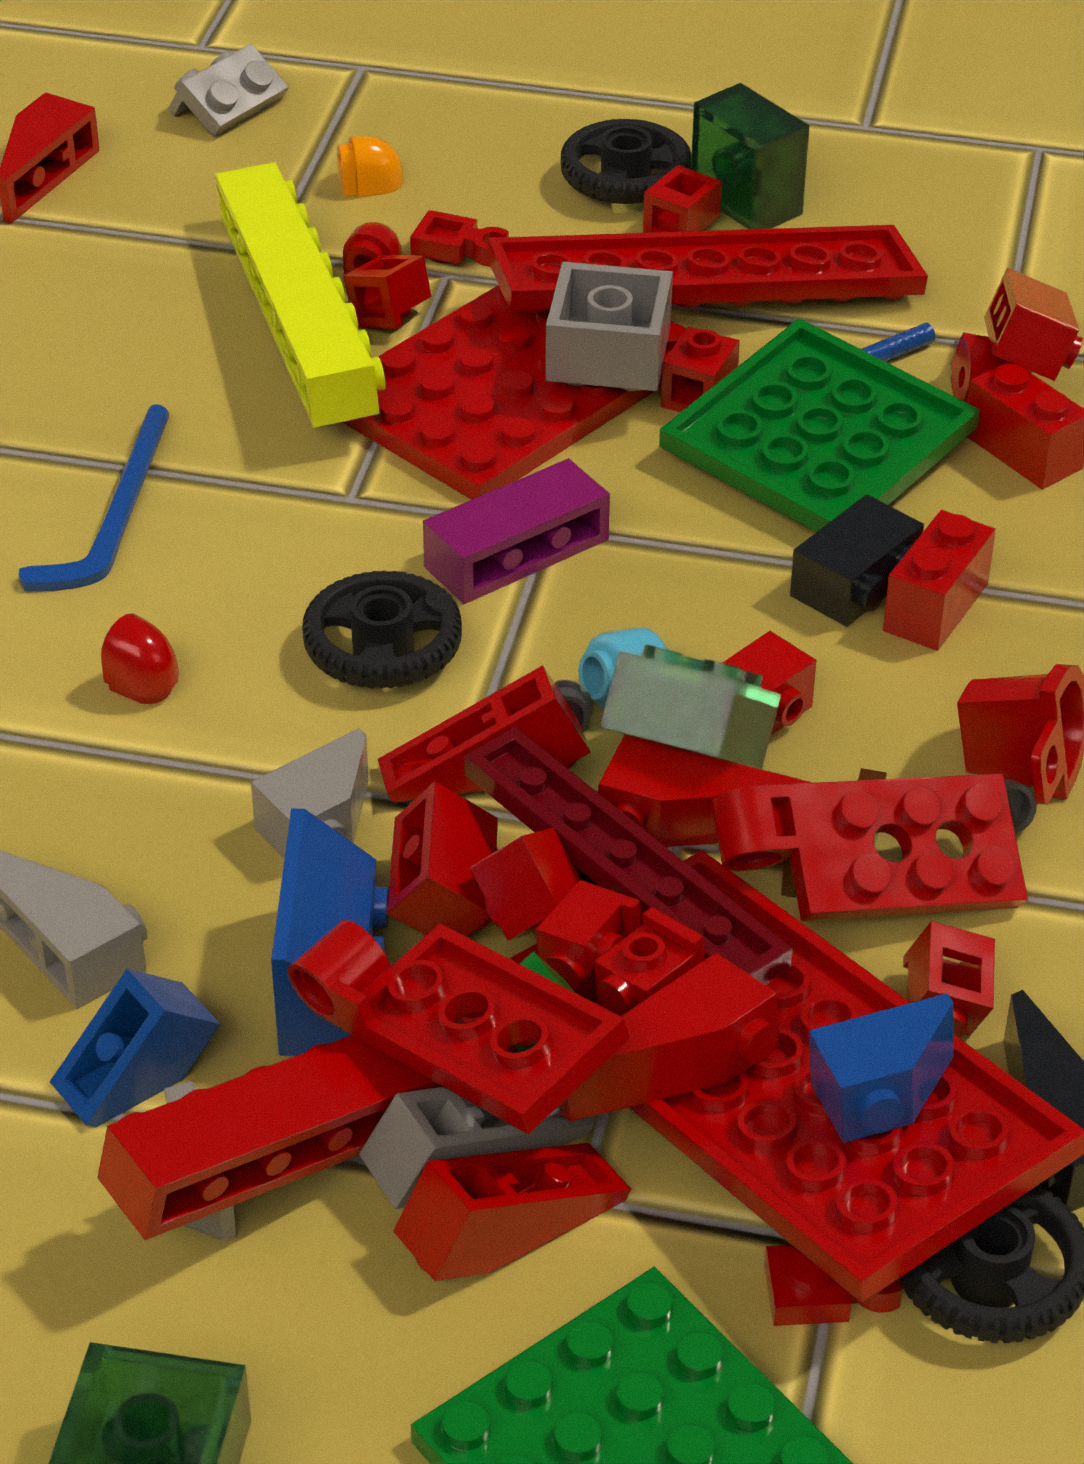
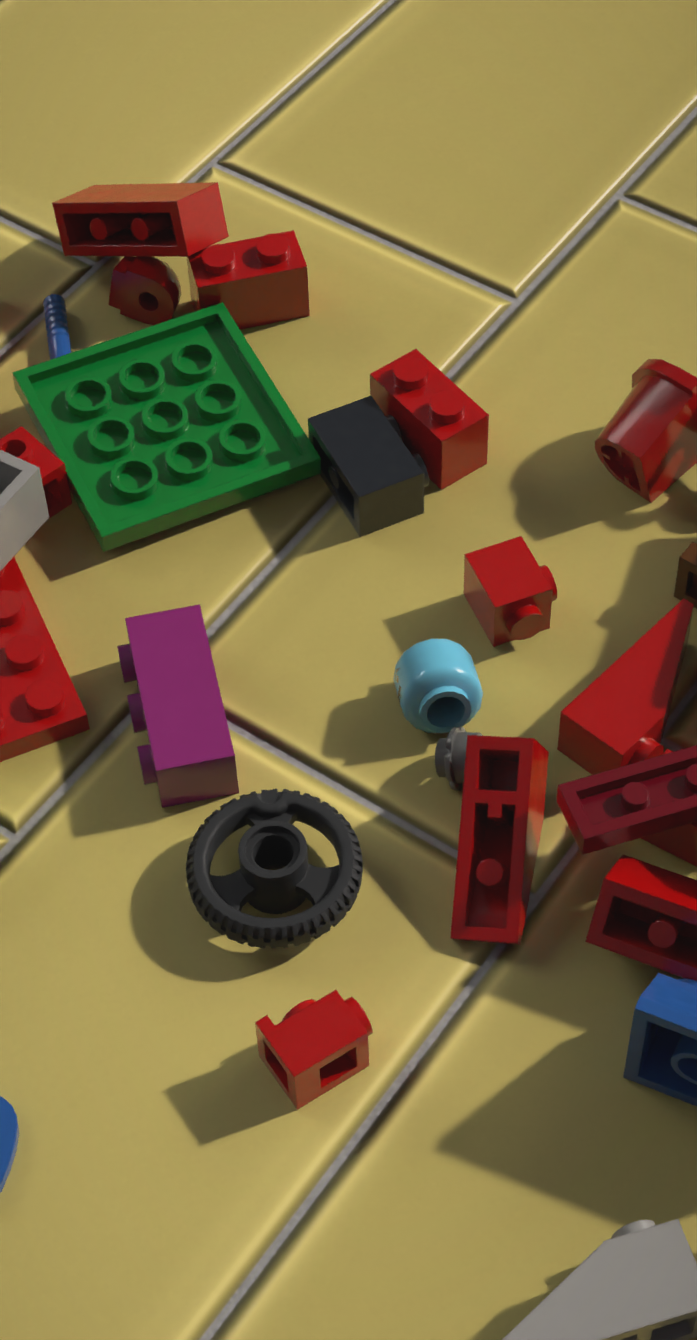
camera: 65 degrees left, 10 degrees up
red piece [101,613,179,704] -> none
light grey slope [251,728,369,859] -> none
clear green brick [600,644,781,769] -> none
none -> red brick [255,990,373,1110]

